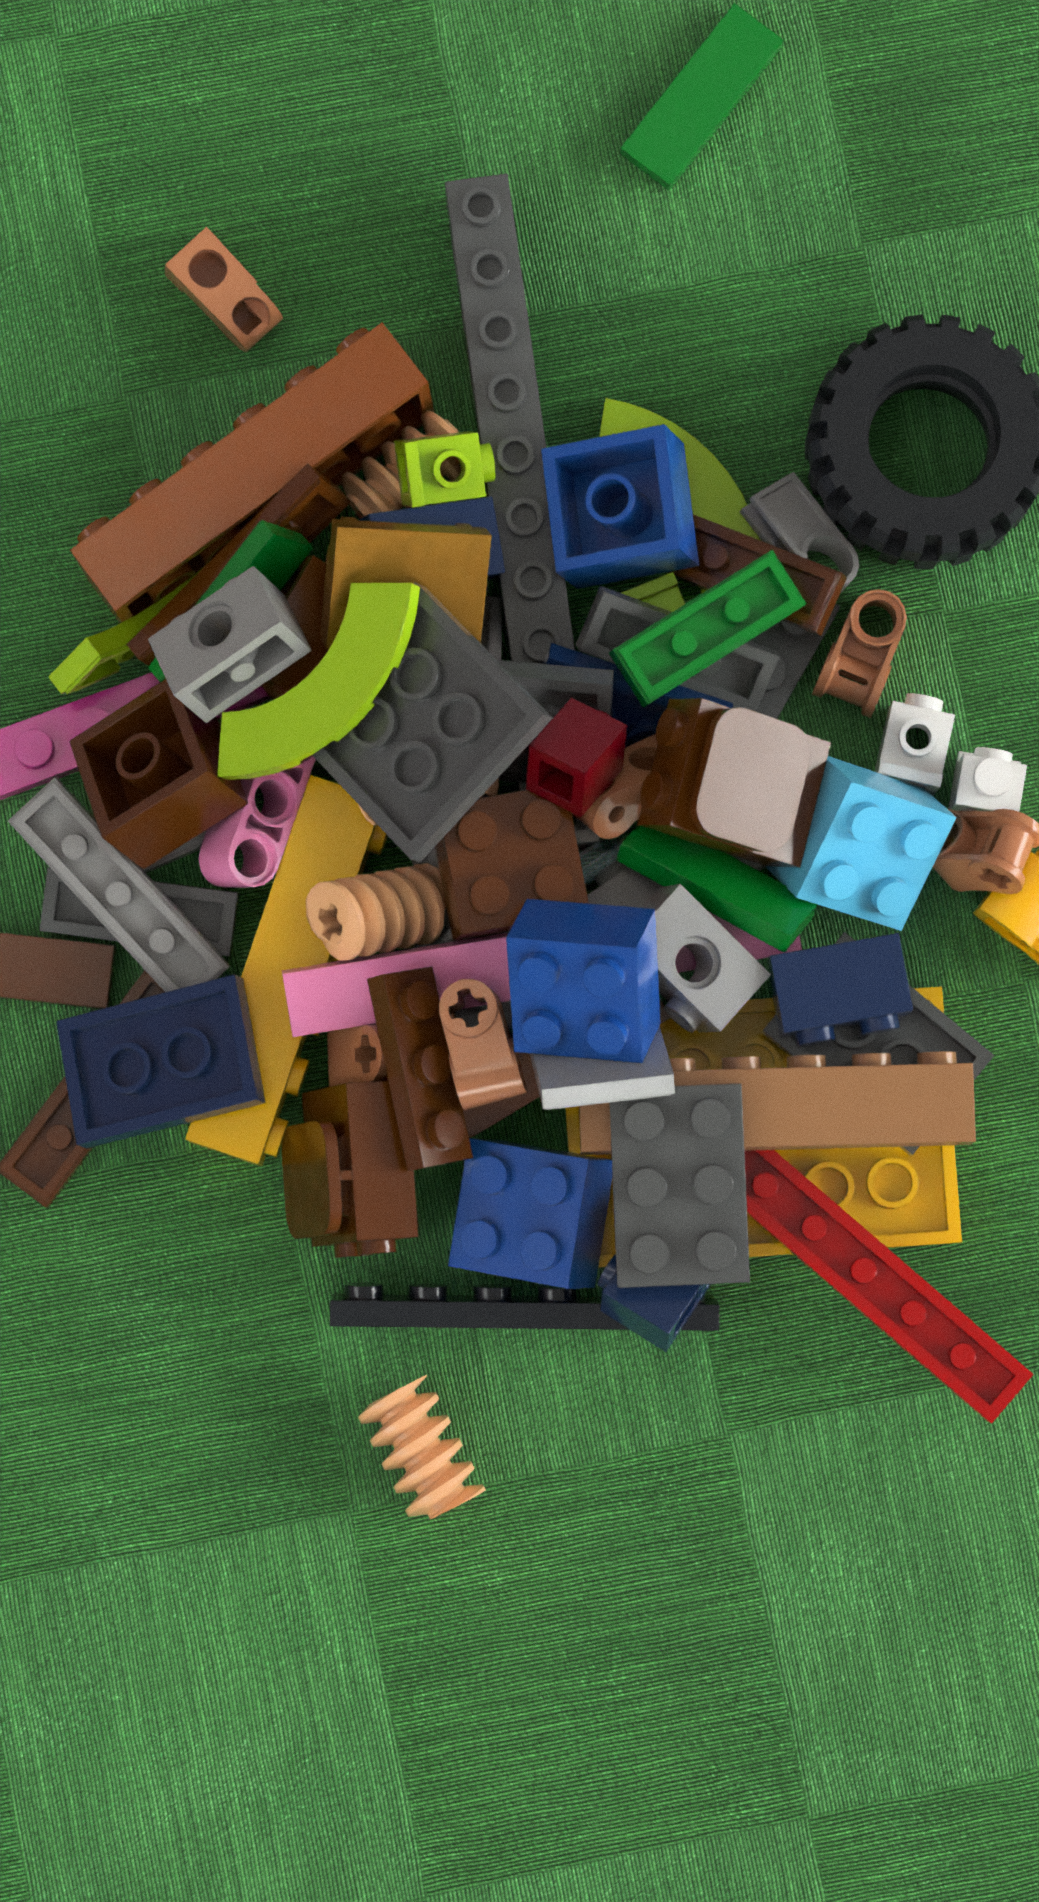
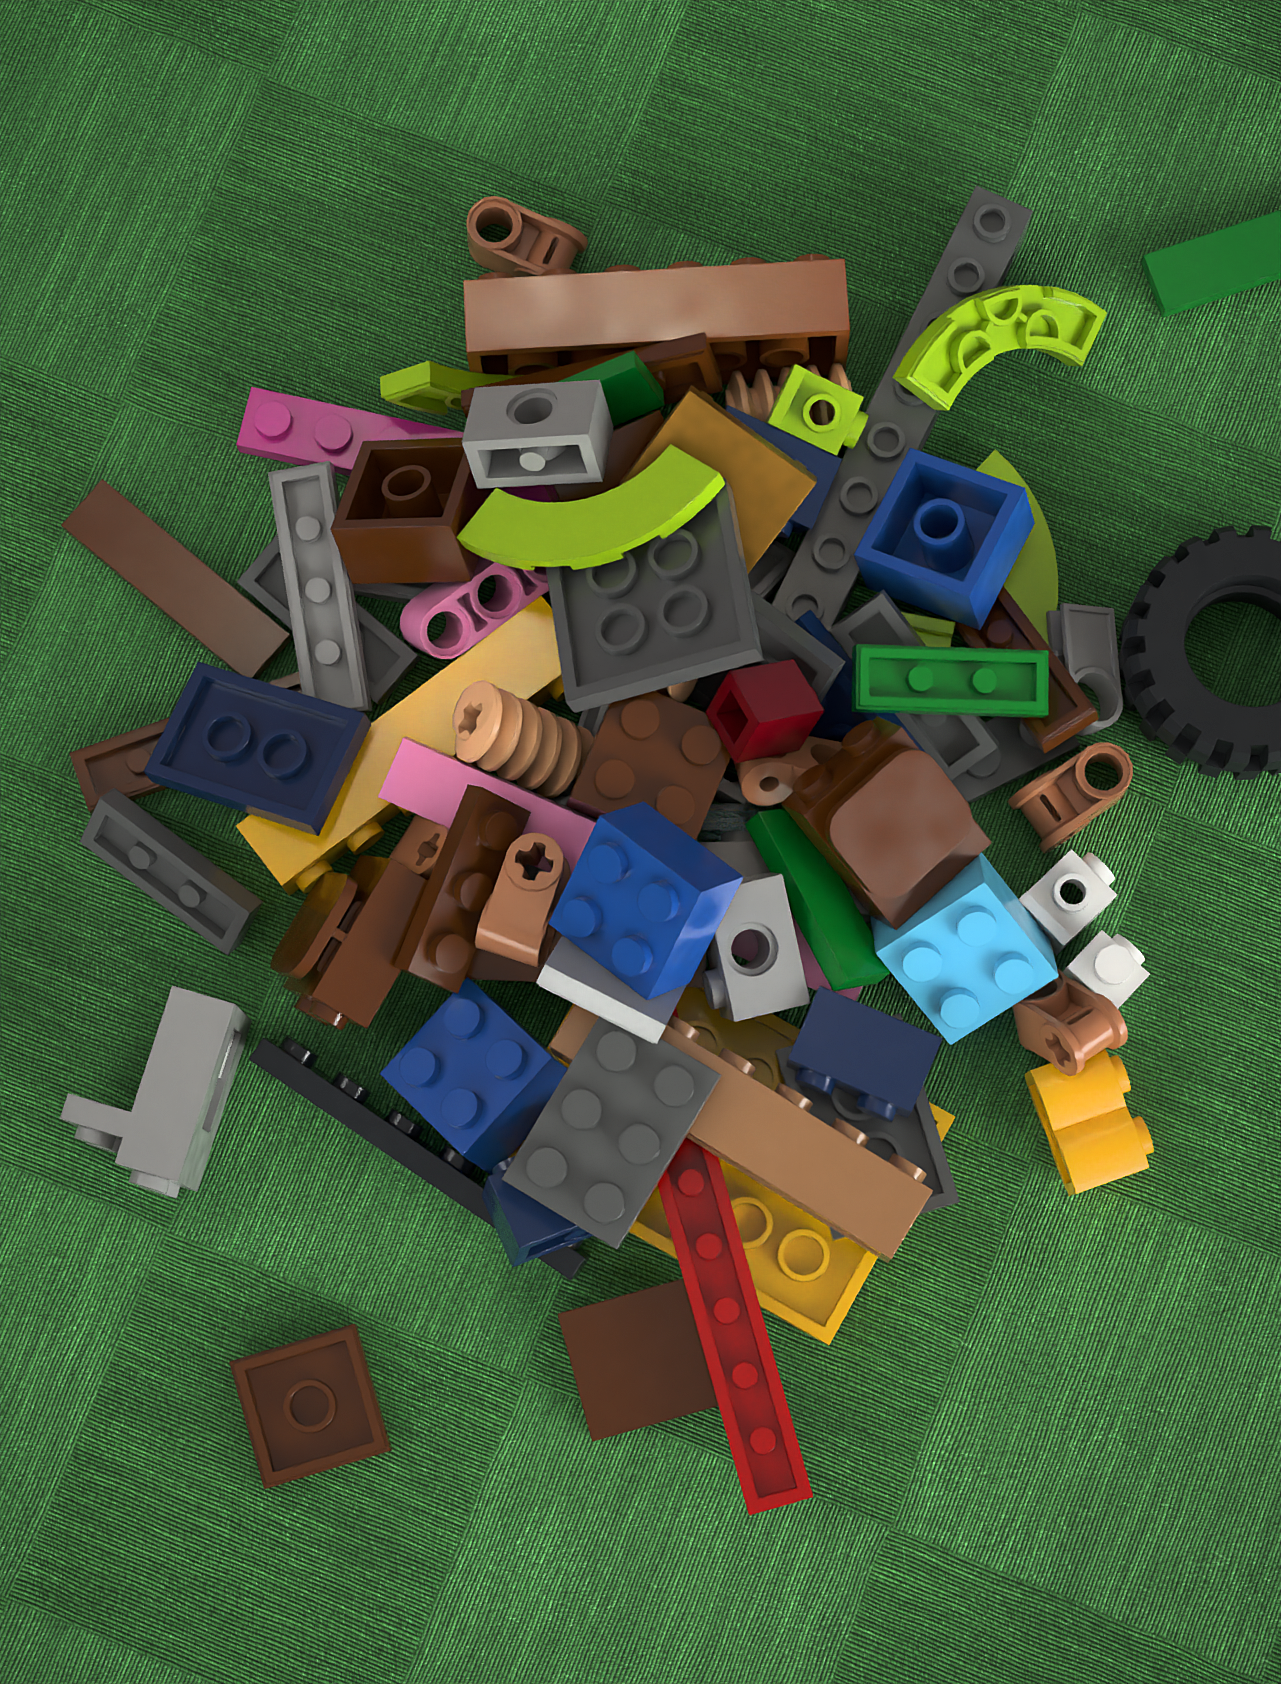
camera: 40 degrees right, 5 degrees down
nougat leg [165,227,283,352] -> none
light nougat piece [358,1375,486,1519] -> none
none -> light grey brick [60,985,252,1198]
none -> dark grey plate [79,788,263,956]
none -> reddish brown tile [229,1323,392,1489]
none -> nougat piece [466,196,589,277]
none -> reddish brown tile [558,1278,718,1442]
none -> lime tile [892,285,1108,411]

